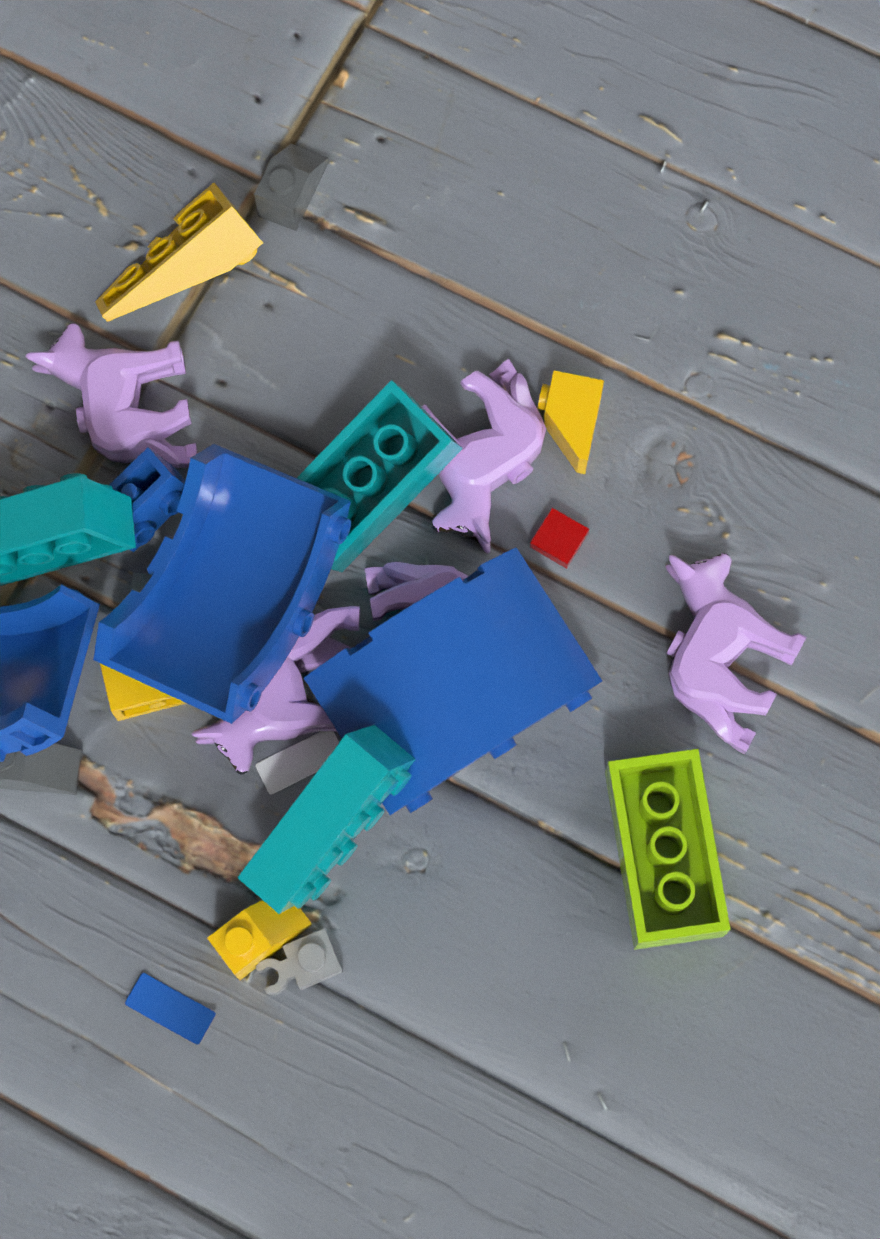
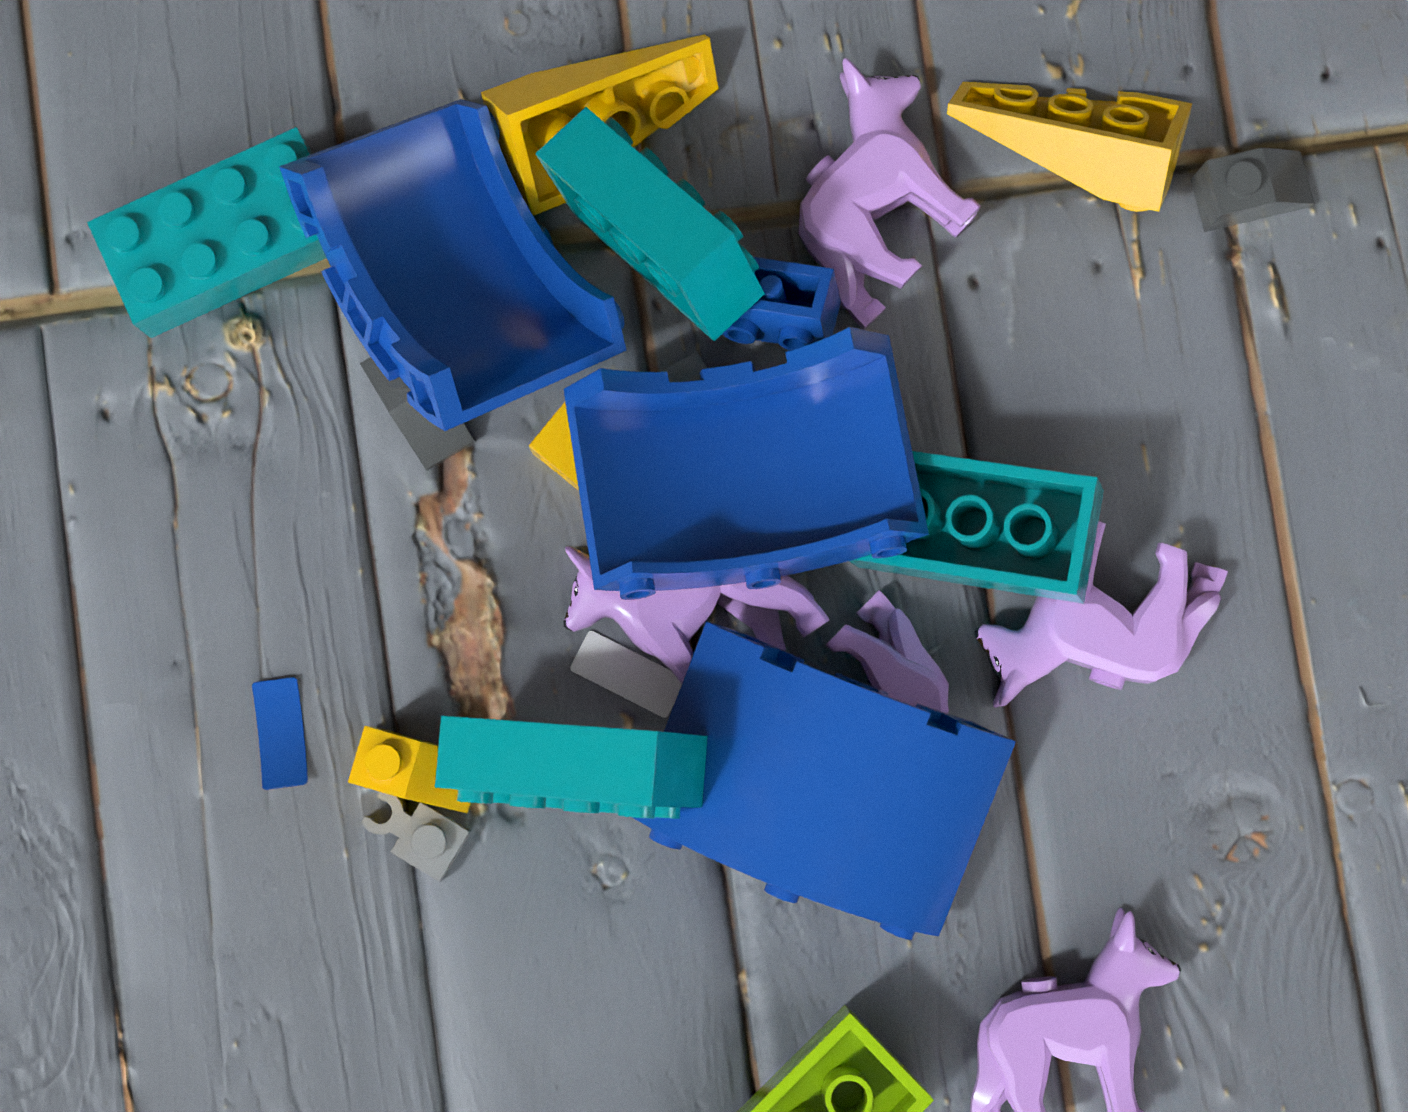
camera: 50 degrees right, 10 degrees up
red tile [530,508,590,569] -> none
yellow slope [537,370,604,474] -> none

